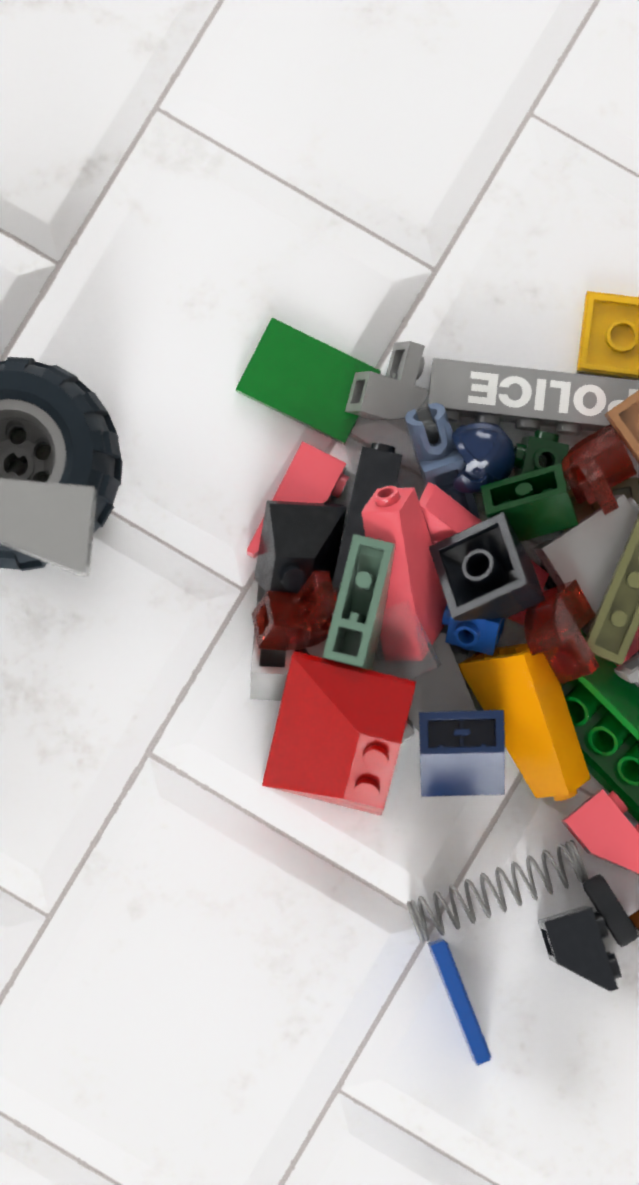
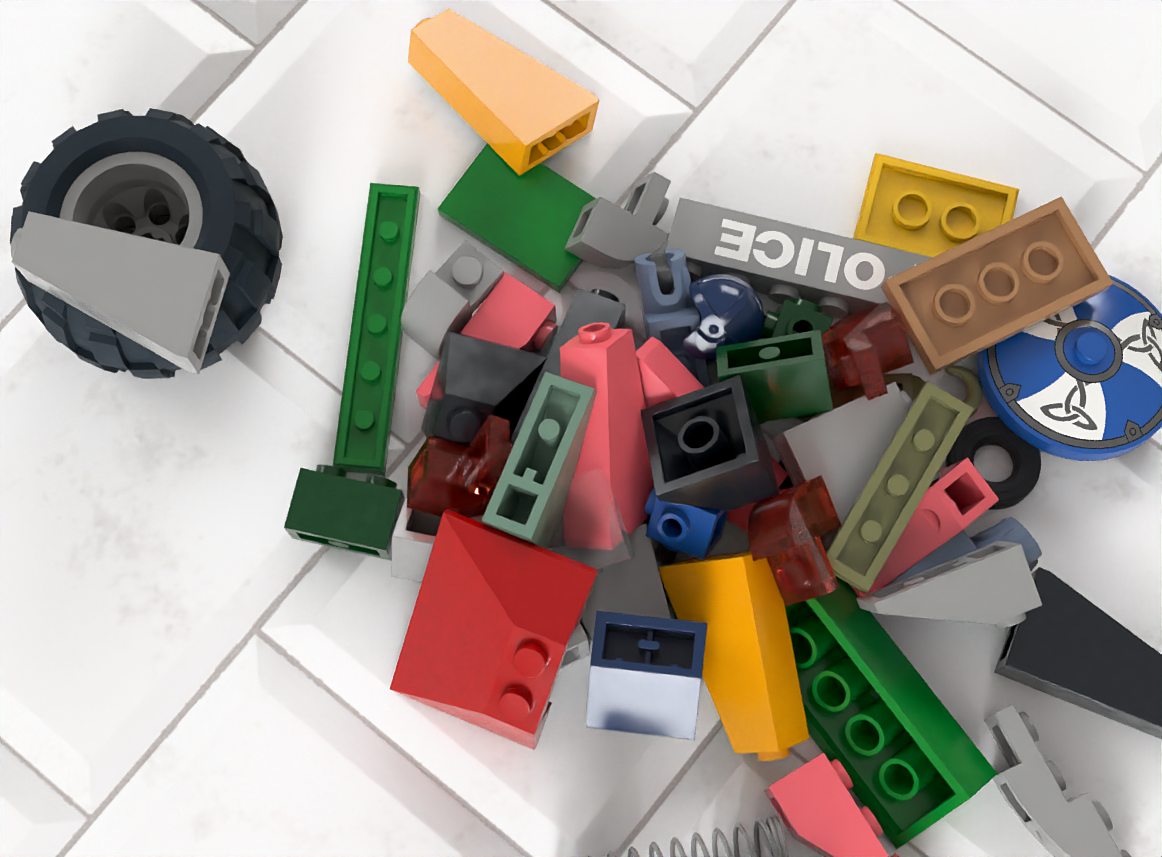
camera: 10 degrees right, 10 degrees down
none -> dark green brick [284,465,405,561]
none -> green tile [333,183,420,475]
none -> light grey brick [401,240,504,361]
none -> light orange slope [408,9,600,176]

